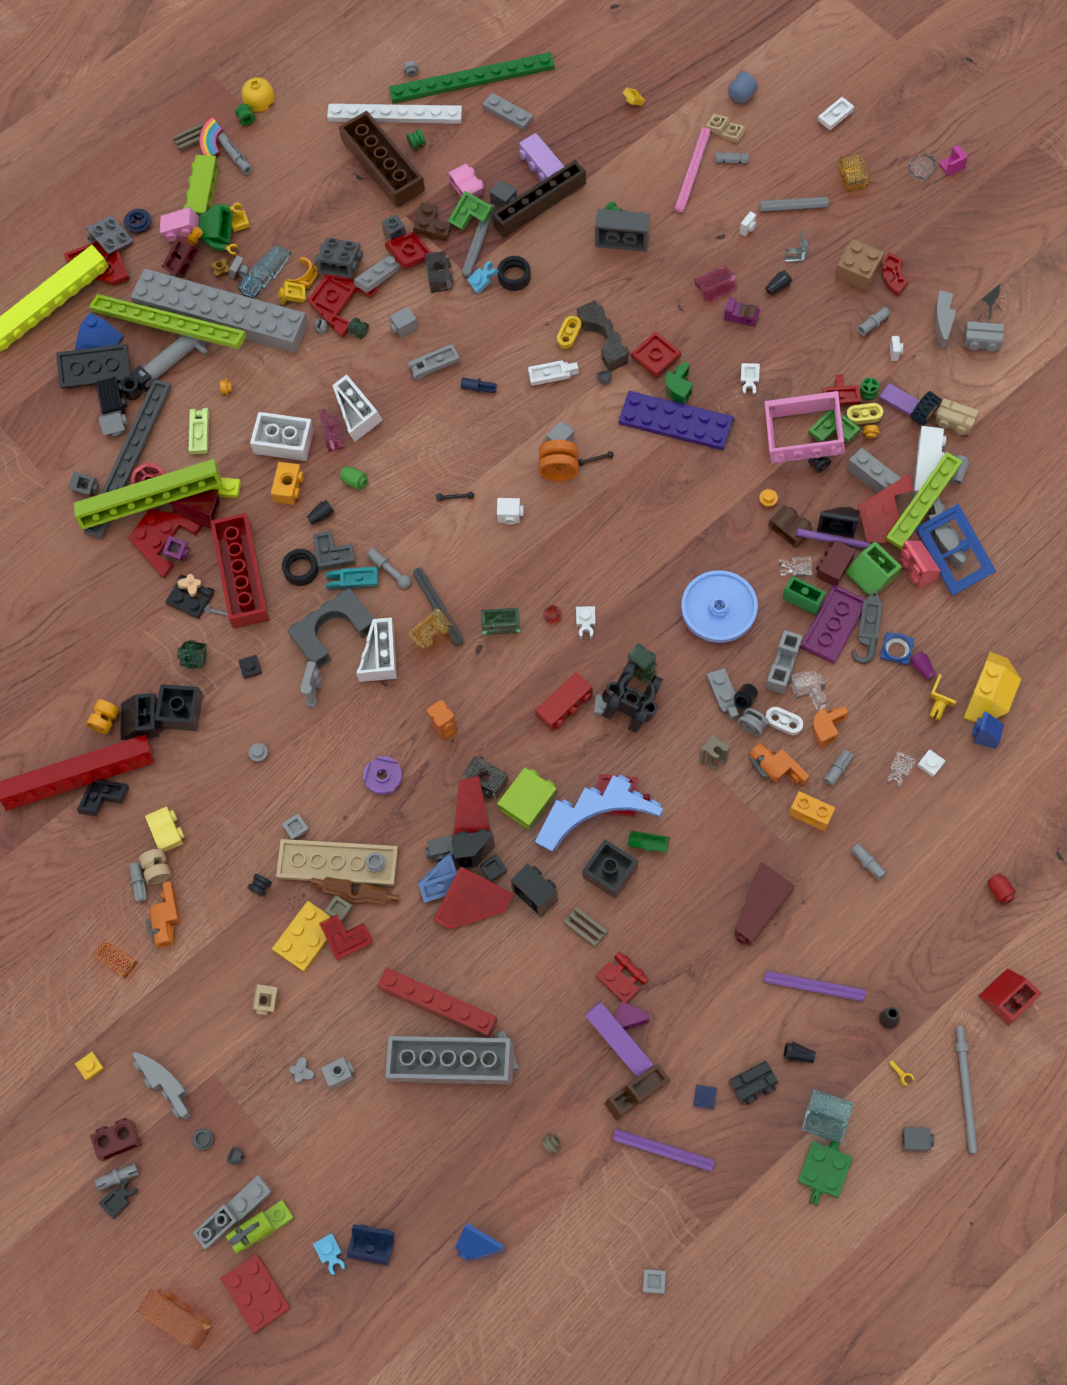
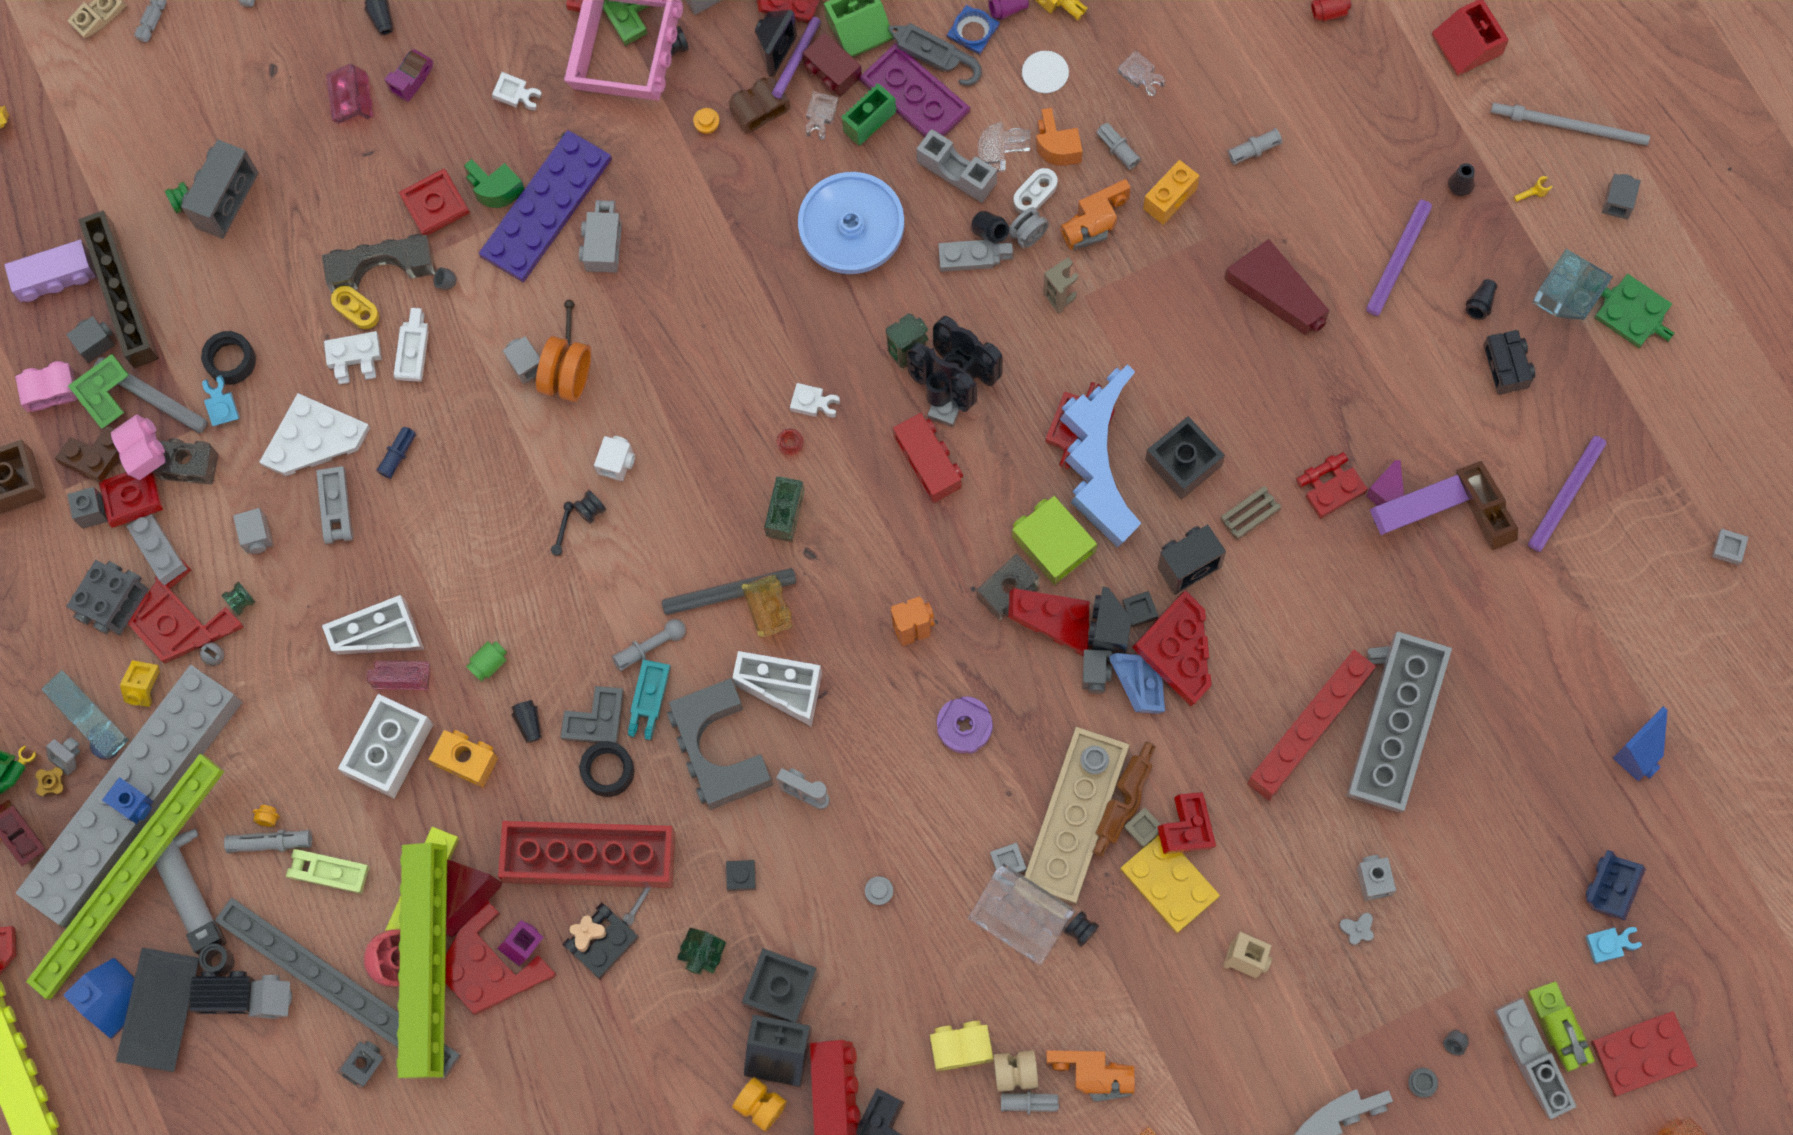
camera: 75 degrees left, 5 degrees up
light orange helmet [286,257,319,289] -> none
dark tan plate [542,1133,561,1154] -> none
green plate [628,831,670,852] -> none
bright pink axle [675,127,711,213] -> none
clear blue plate [693,1084,717,1110] -> none
white plate [740,211,757,237] -> none
white plate [917,749,945,777] -> none
none -> blue brick [102,777,154,824]
none -> bright pink brick [111,414,165,480]
none -> light grey pin [224,829,312,853]
none -> white plate [259,393,370,476]
none -> white plate [324,331,382,385]
none -> black wheel [572,490,607,524]
none -> light grey brick [579,200,622,273]
none -> clear brick [968,864,1076,965]
none -> white sticker [1022,51,1069,93]

